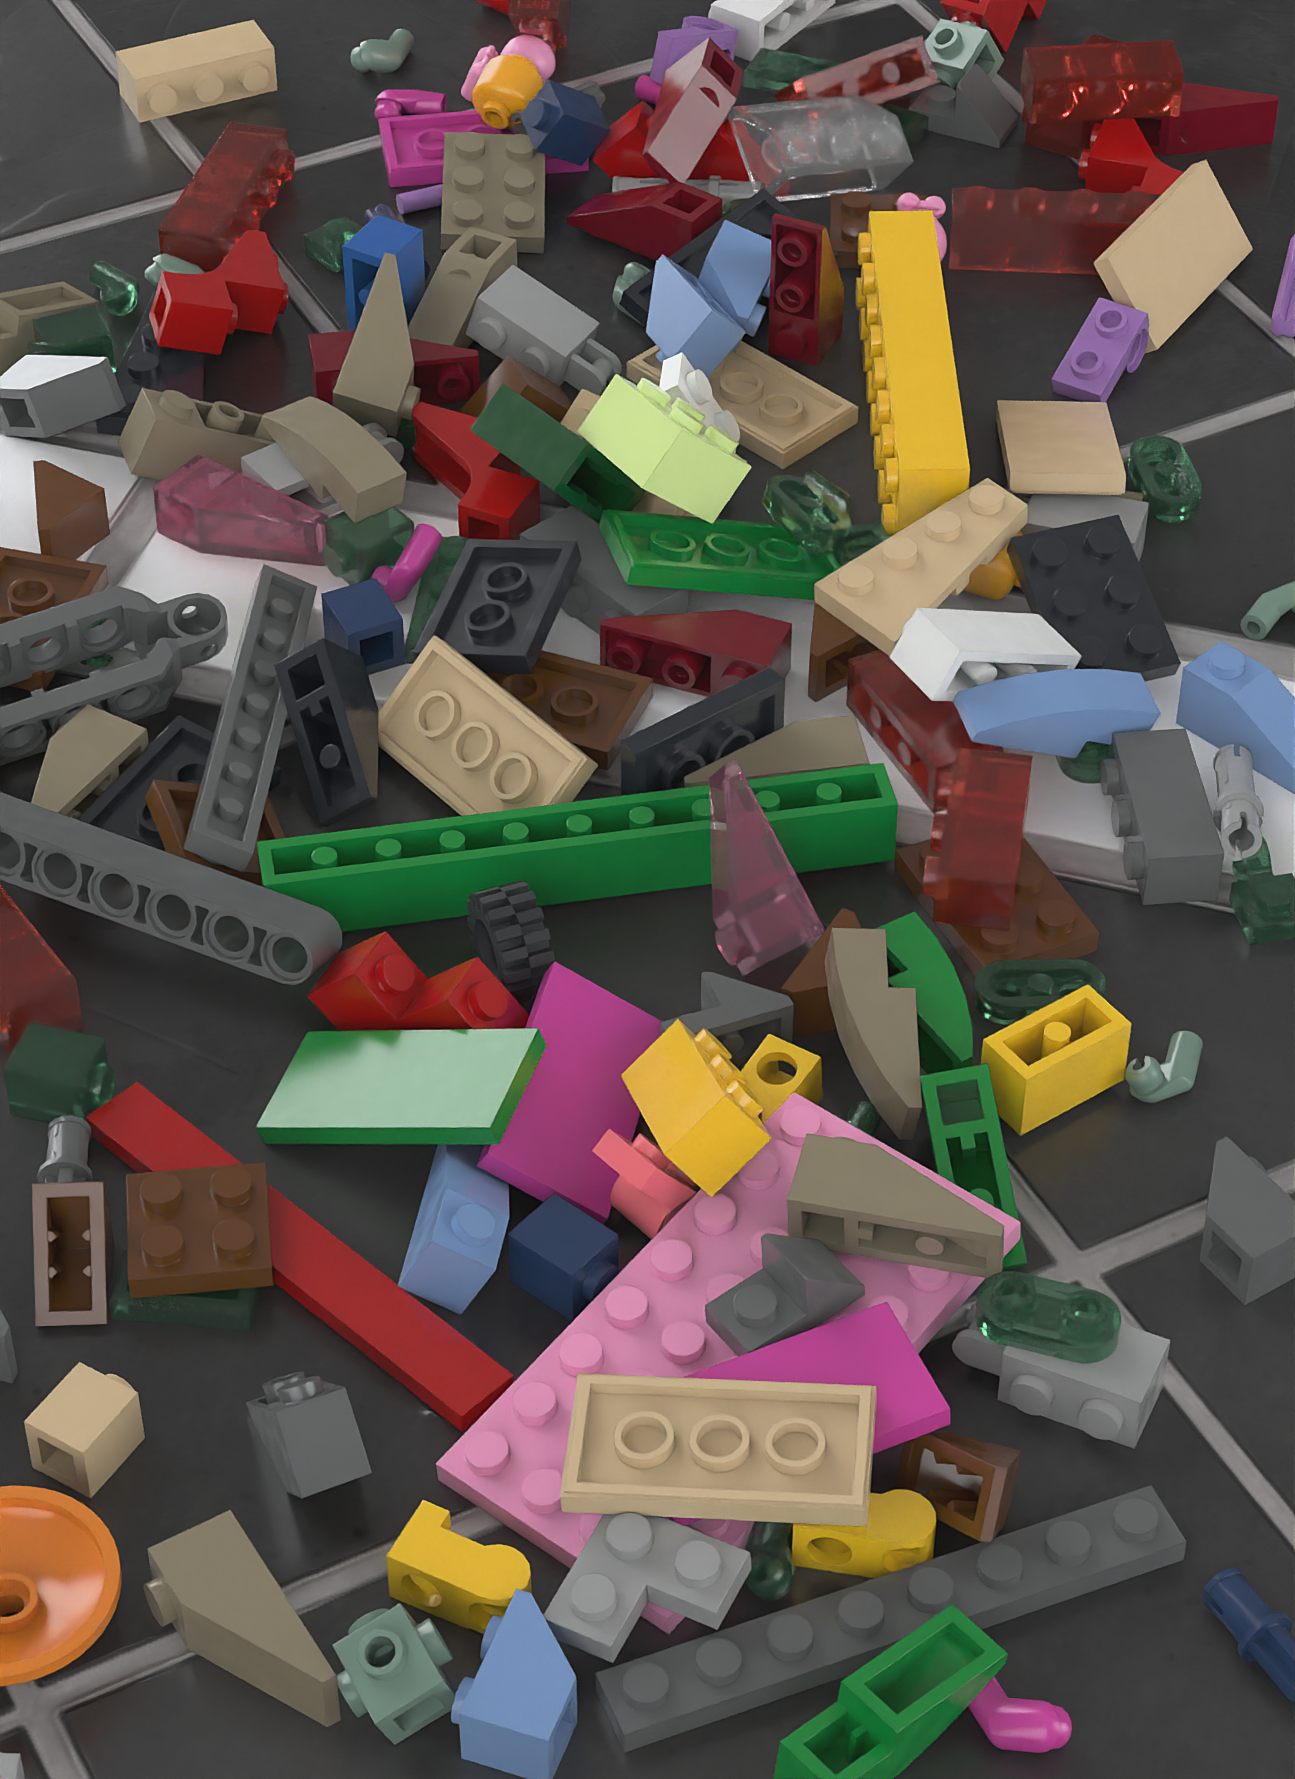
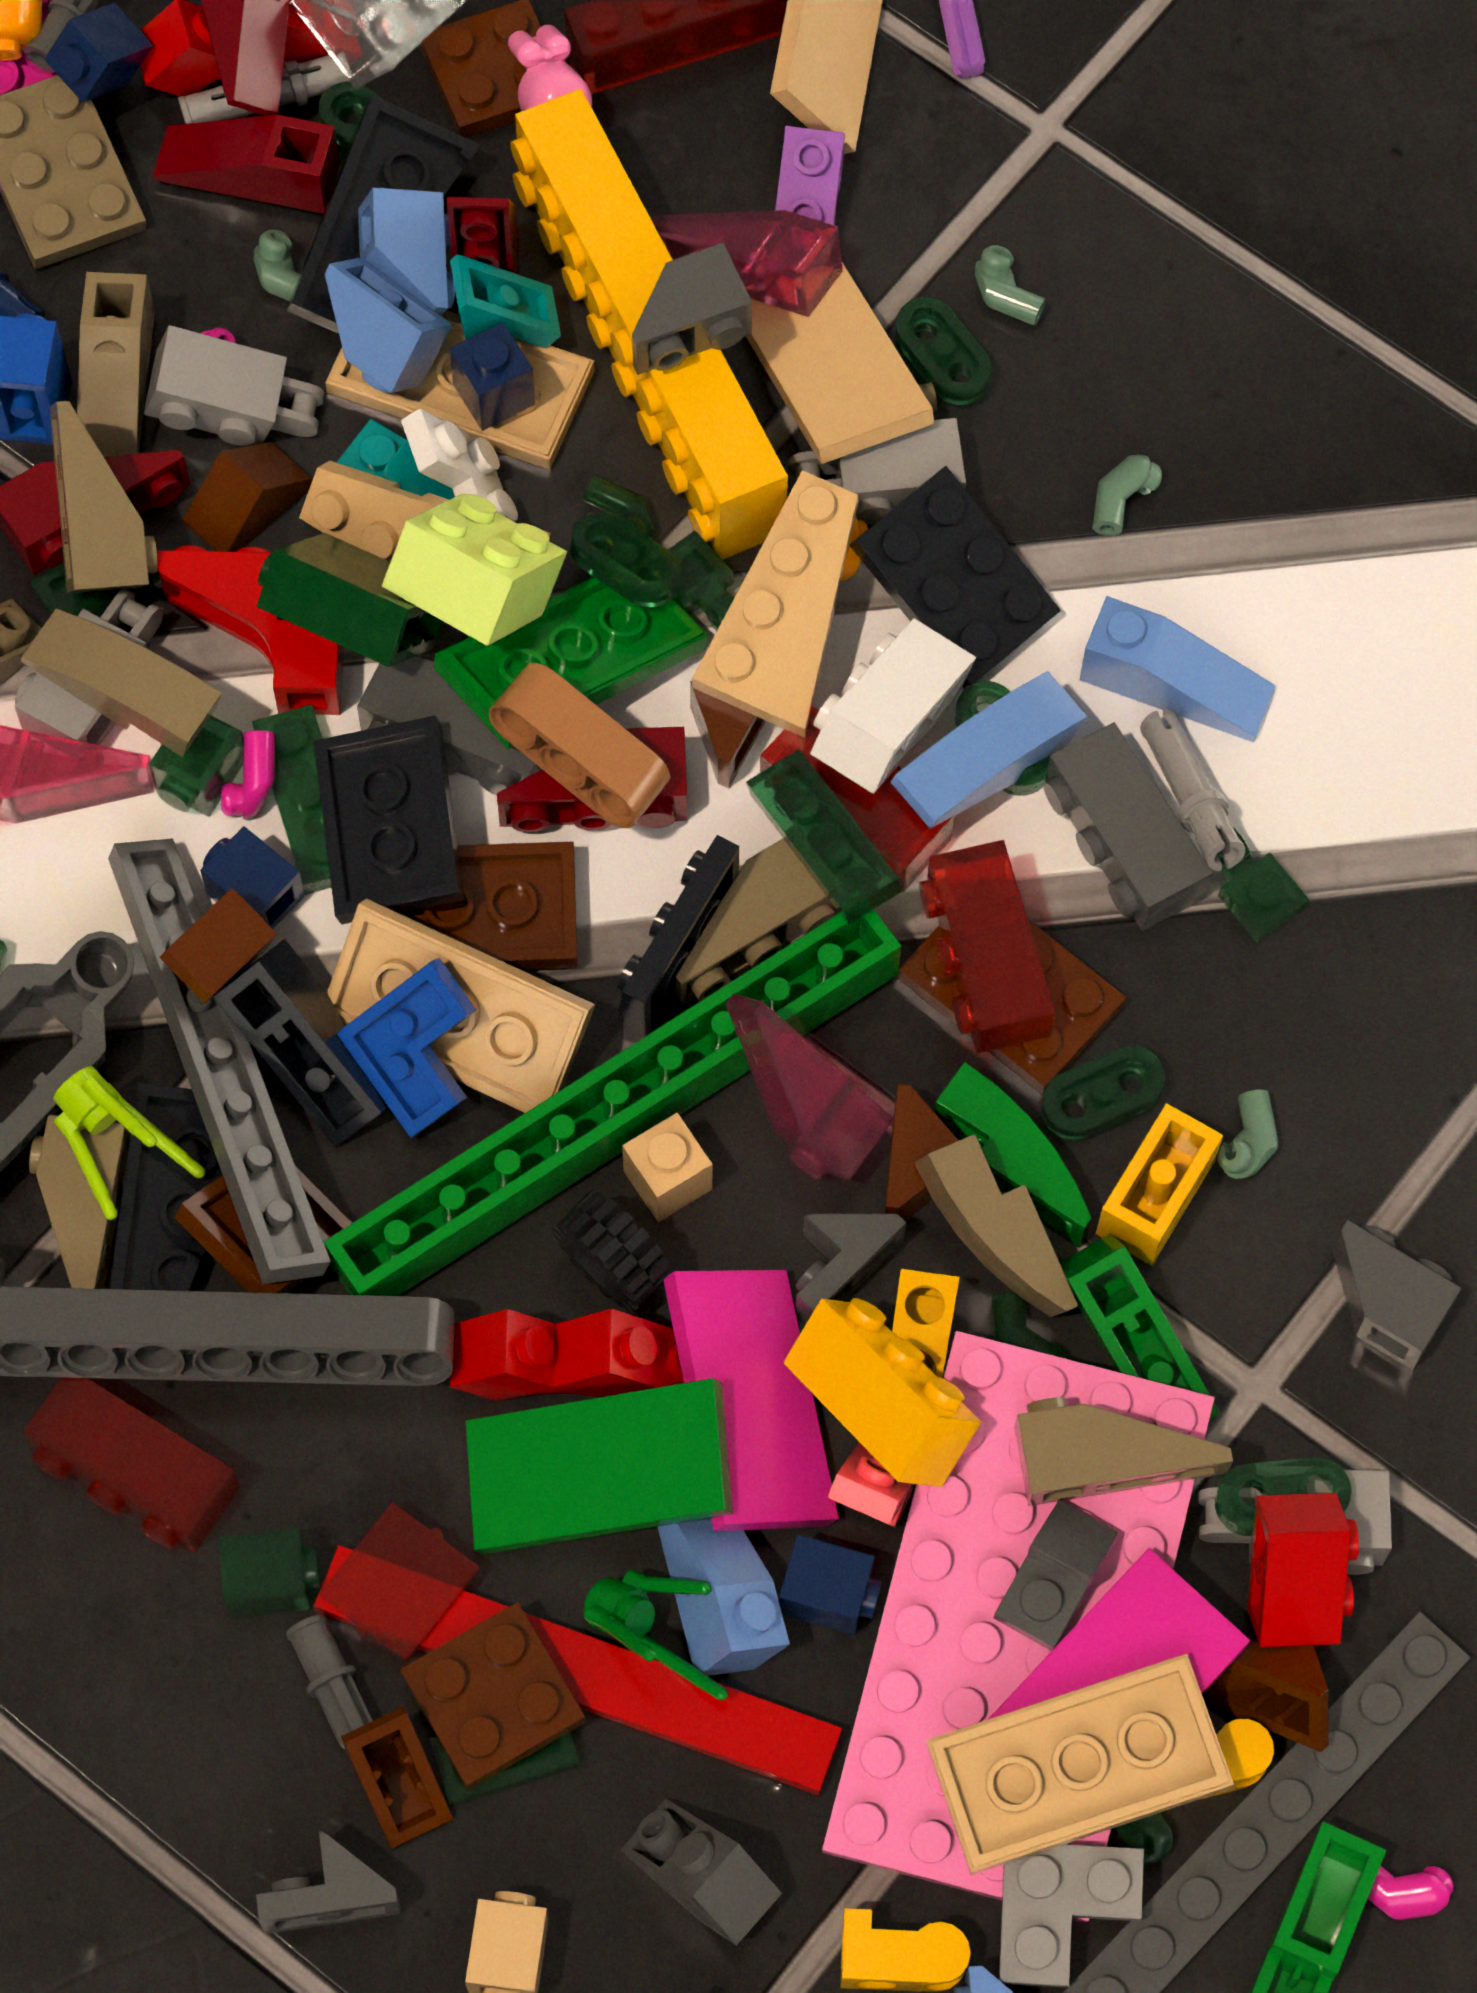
camera: 25 degrees left, 25 degrees up
none -> lime plant [53,1066,206,1220]
none -> reddish brown slope [159,888,277,1004]
none -> clear red piece [319,1502,480,1662]
none -> blue plate [336,958,477,1138]
none -> dark blue brick [449,322,535,431]
none -> teal slope [450,254,561,348]
none -> medium nougat beam [488,663,670,828]
none -> green plant [584,1569,728,1701]
none -> tan brick [622,1112,713,1222]
none -> dark grey slope [632,242,752,375]
none -> clear pink slope [650,210,843,317]
none -> clear green plate [746,749,902,925]
none -> sand green arm [974,245,1046,326]
none -> red brick [1247,1493,1359,1647]

